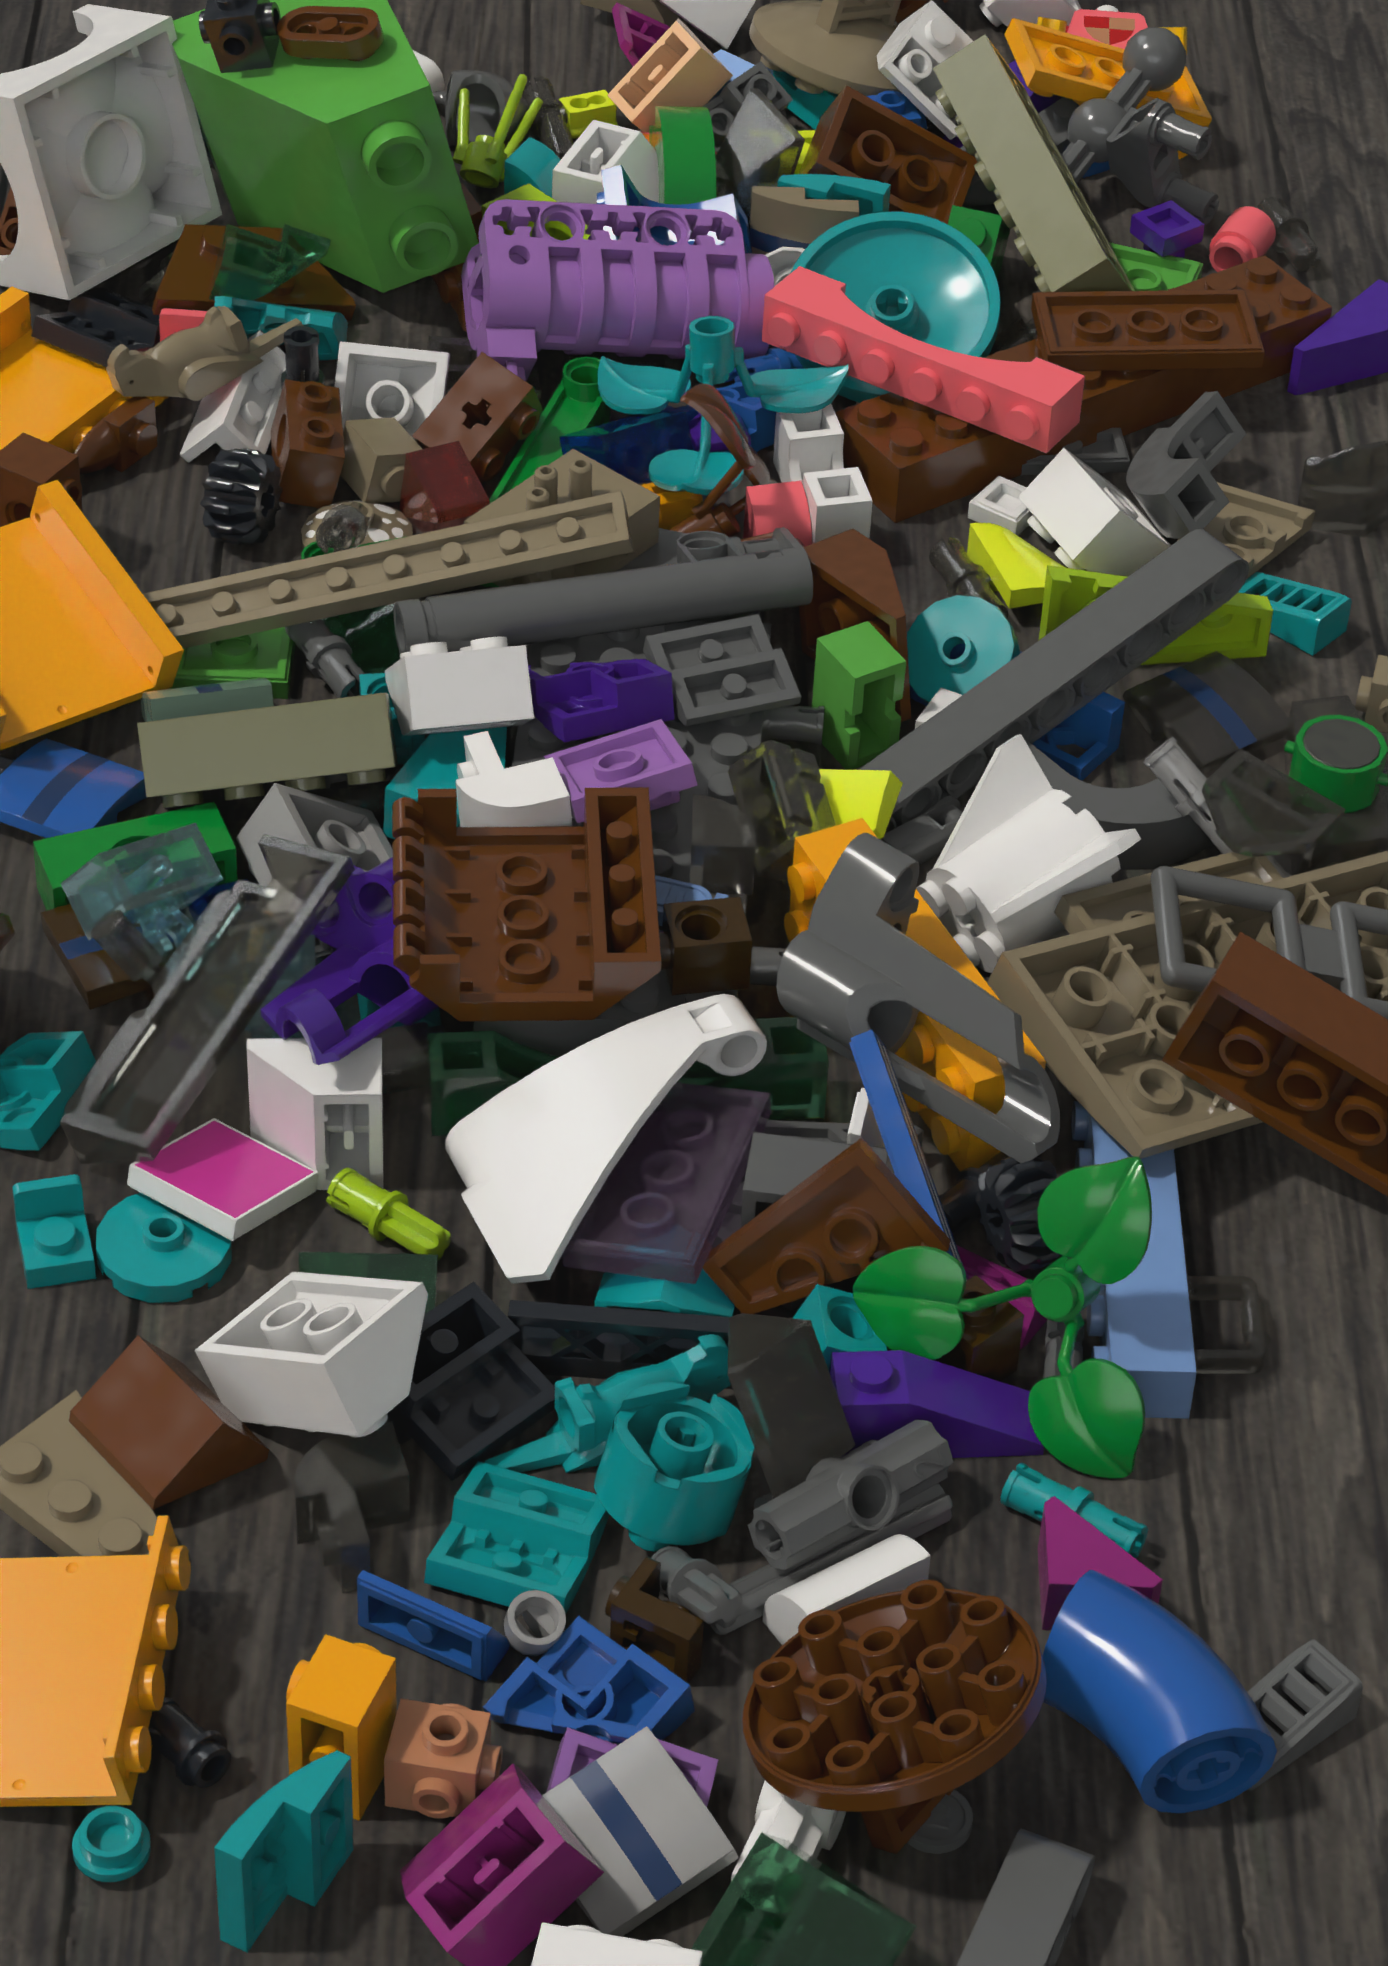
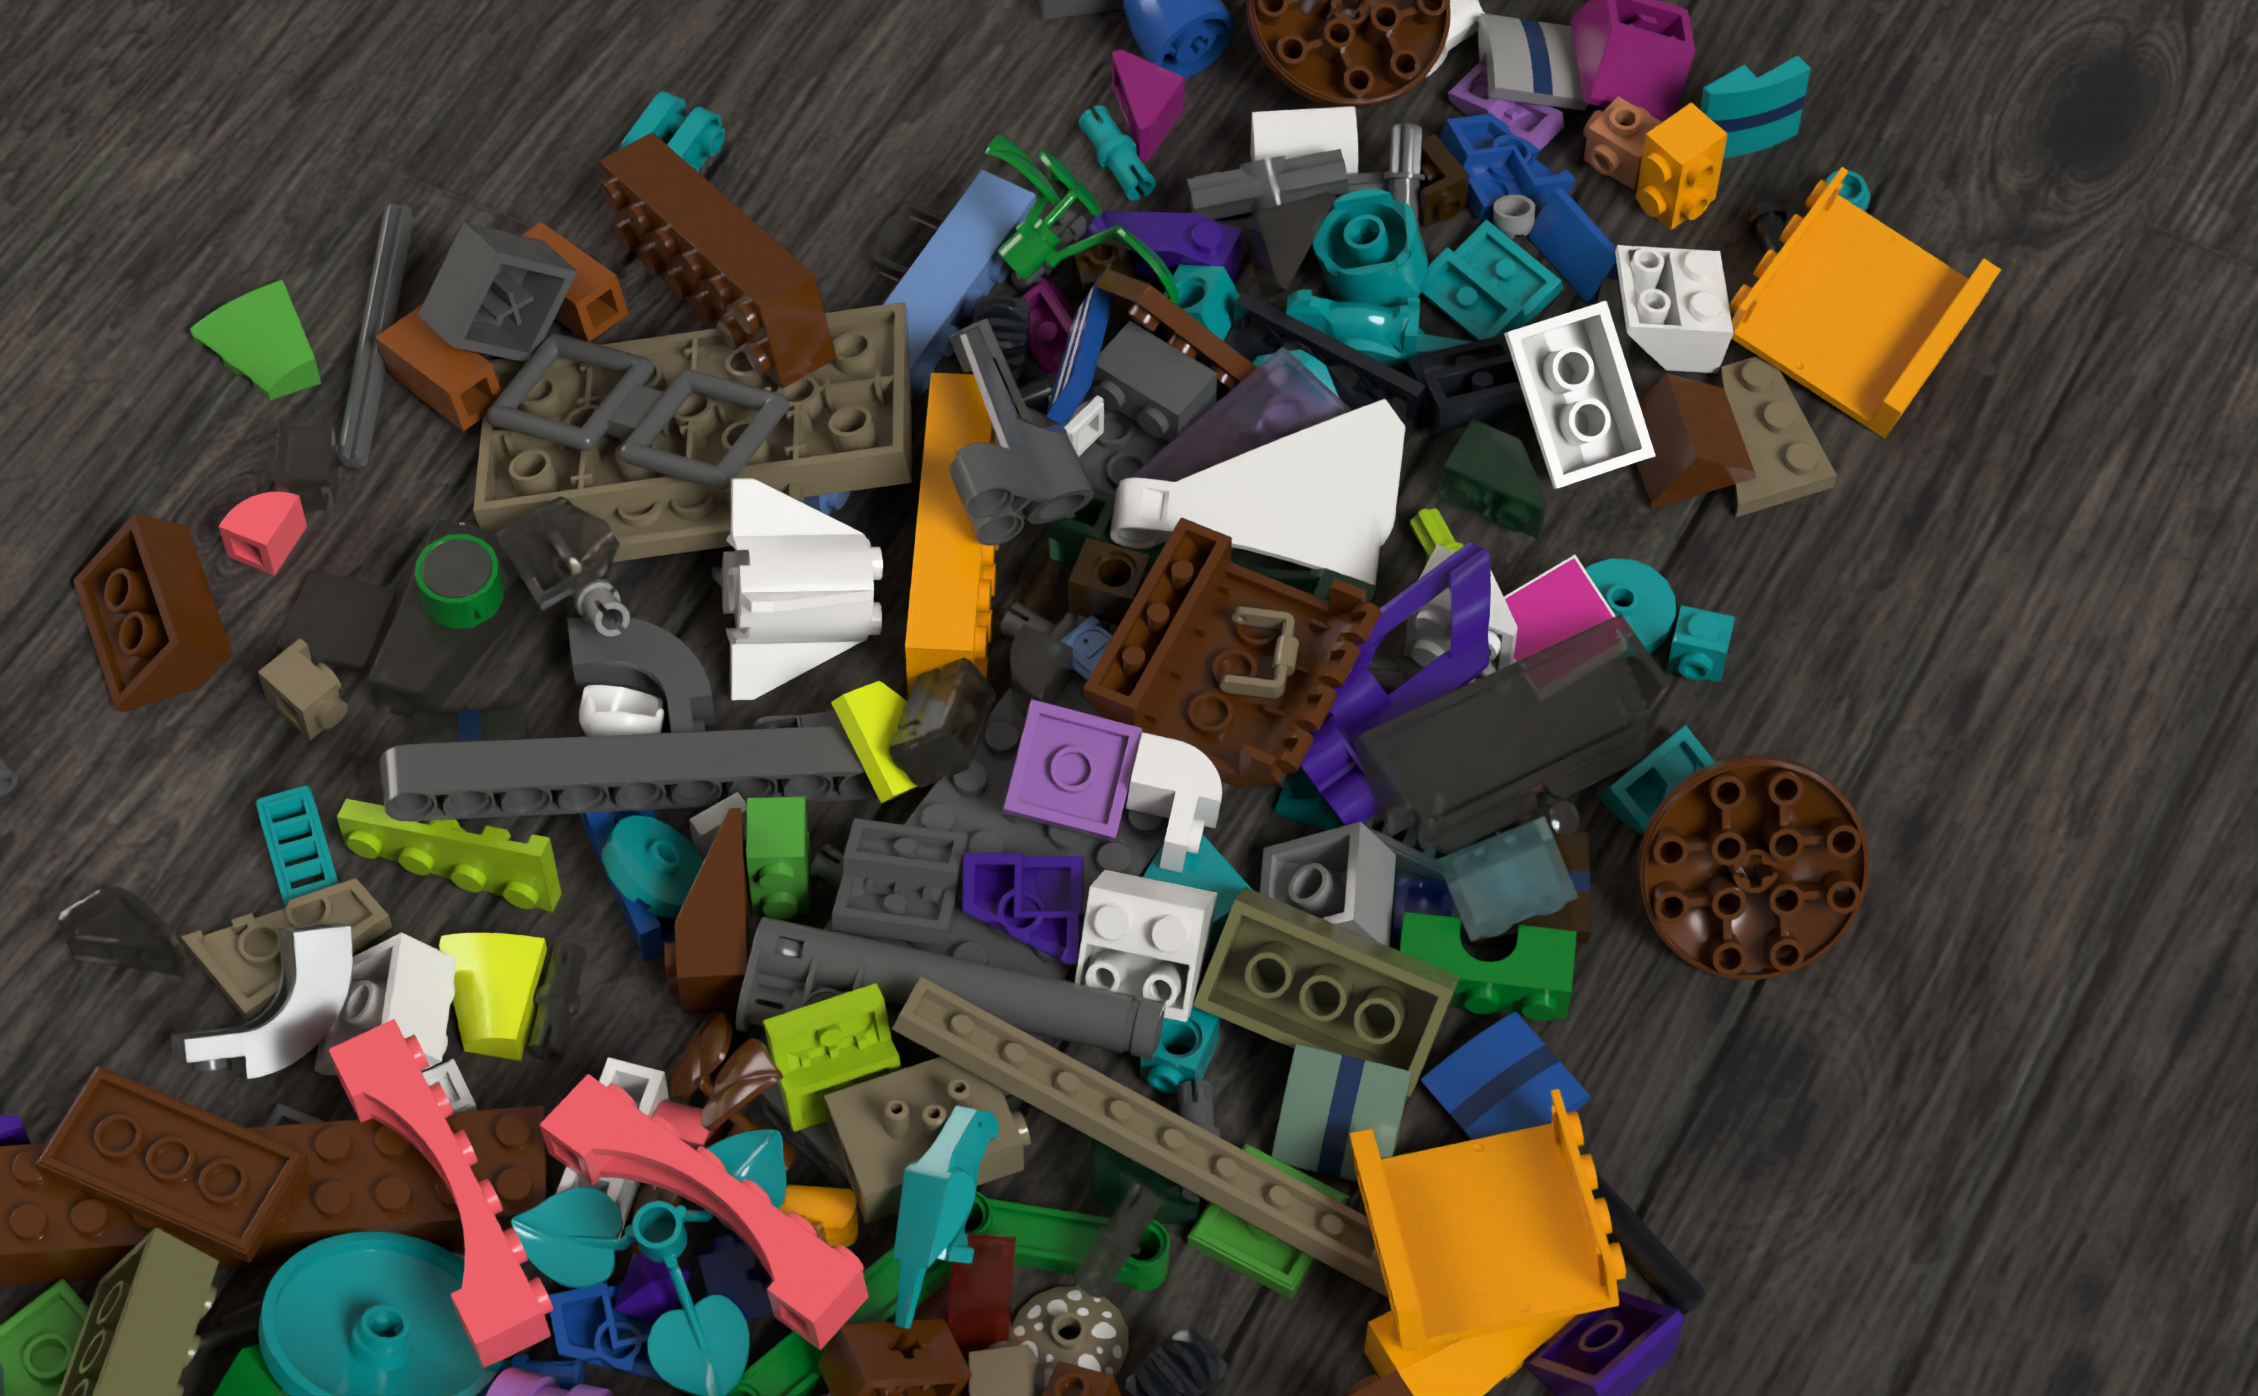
camera: 150 degrees left, 15 degrees up
none -> coral arch [540,1074,869,1350]
none -> white hair [579,685,664,737]
none -> lime slope [763,983,901,1132]
none -> teal animal [893,1105,999,1329]
none -> dark tan piece [1220,606,1299,699]
none -> white slope [1615,245,1734,373]

